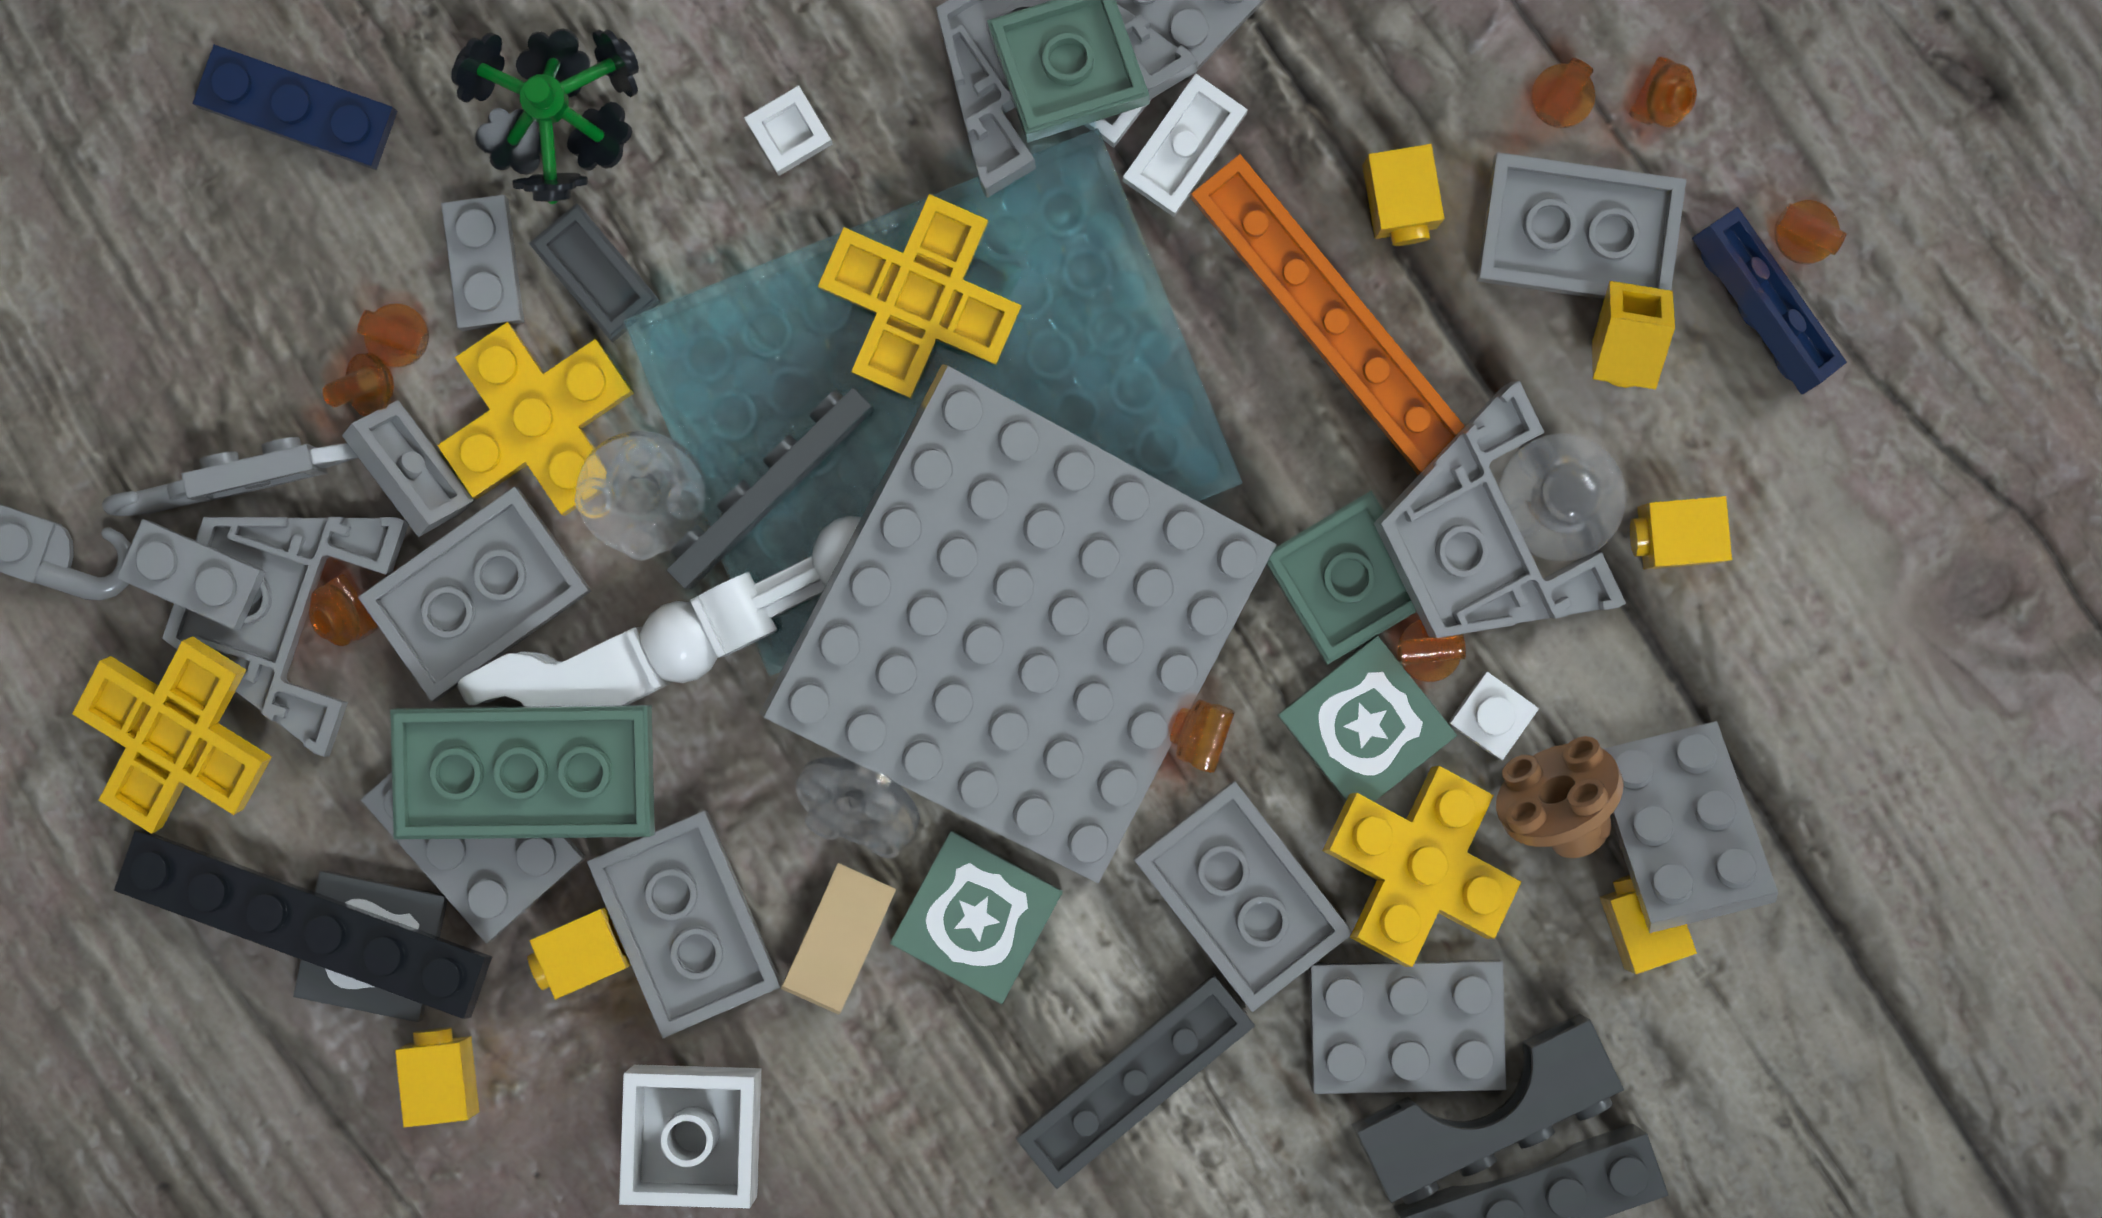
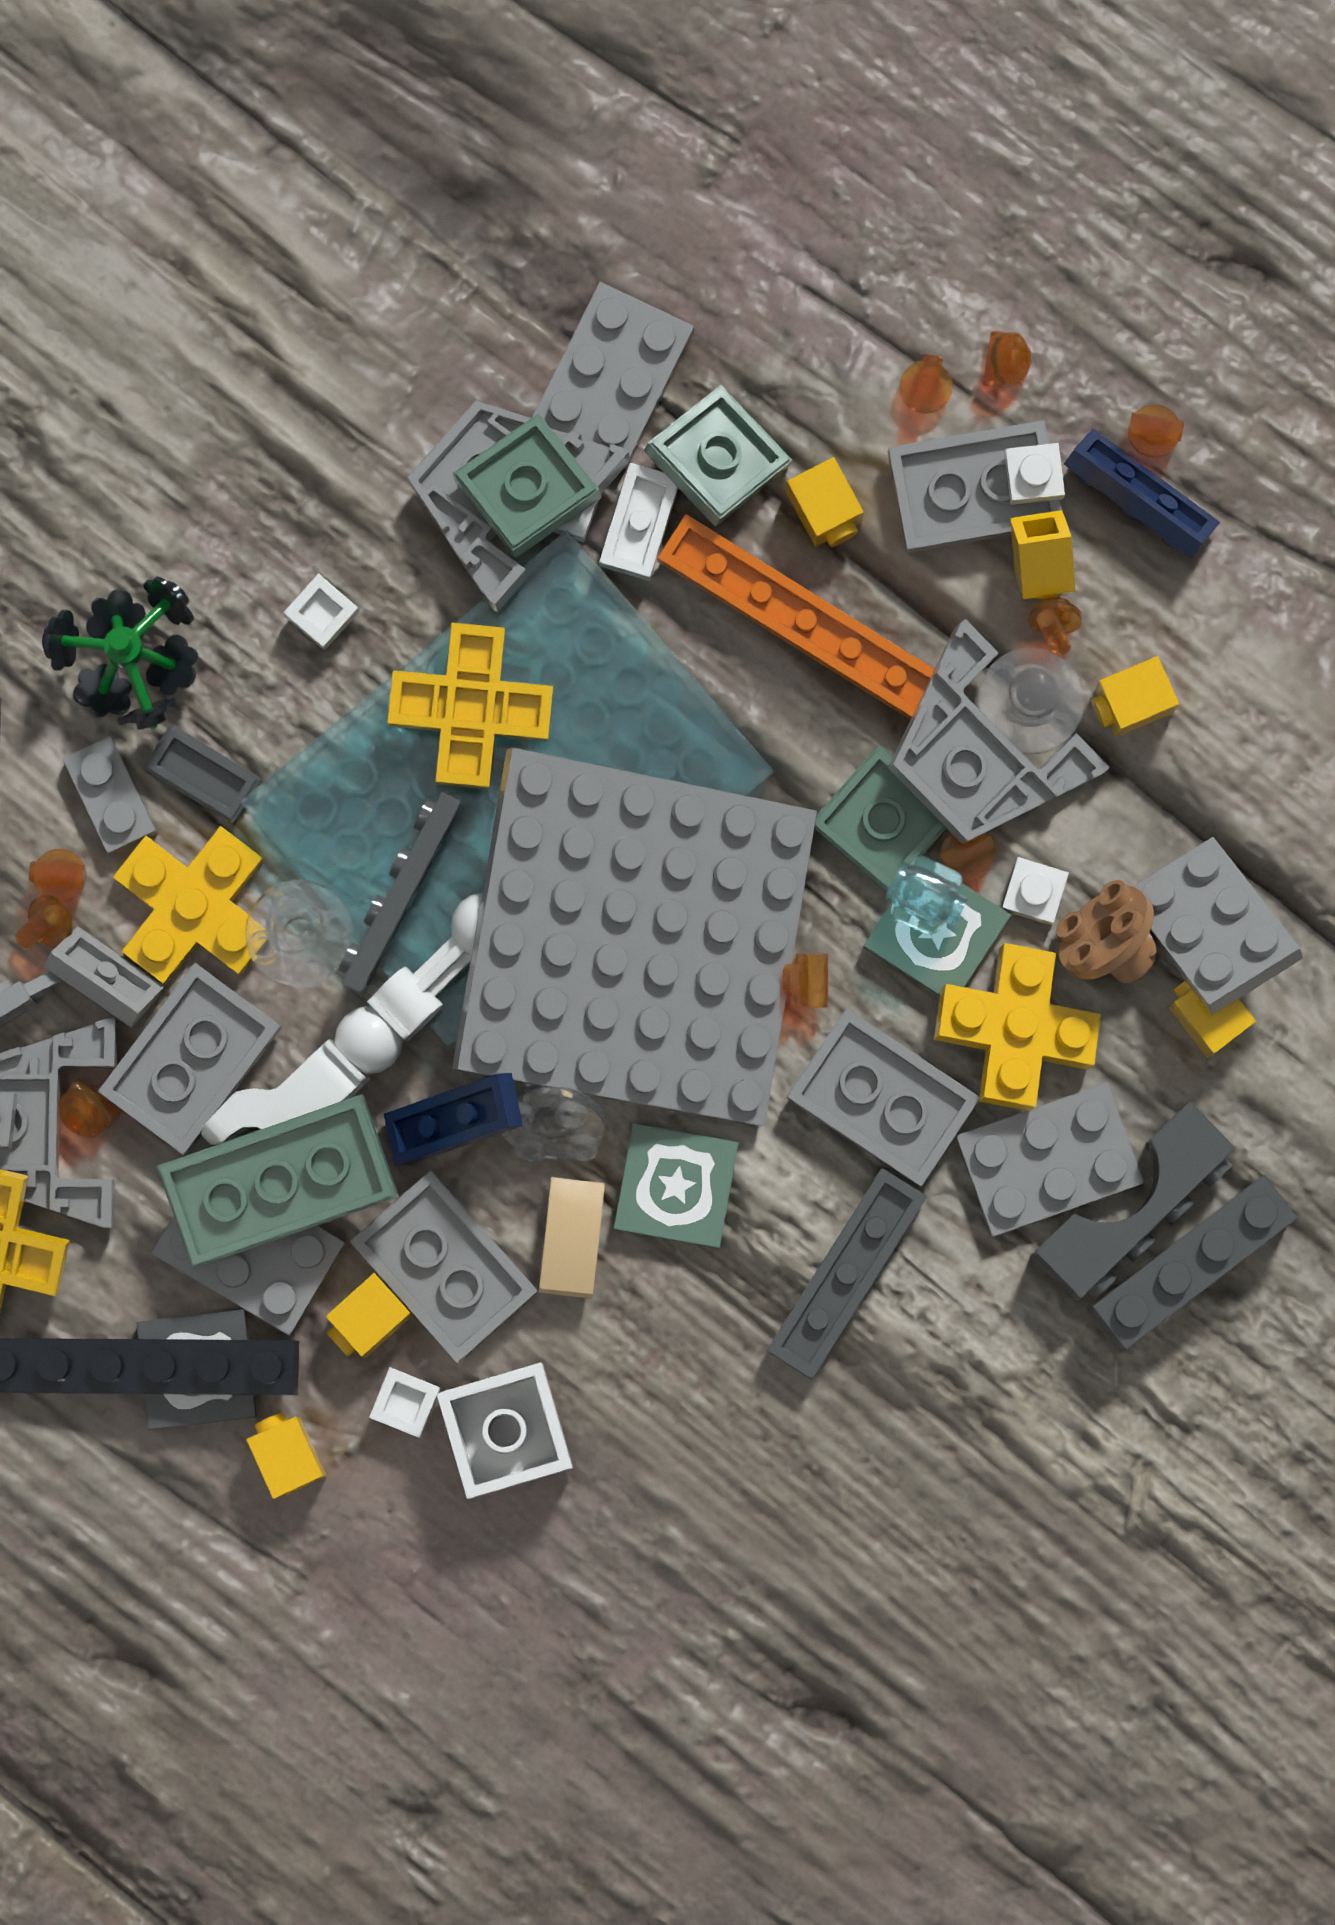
camera: 20 degrees left, 5 degrees down
none -> white plate [369,1367,441,1438]
none -> dark blue plate [384,1073,523,1166]
none -> tile [644,385,793,527]
none -> clear light blue head [885,856,968,935]
none -> white plate [1004,443,1065,505]
none -> clear orange plate [1028,597,1082,655]

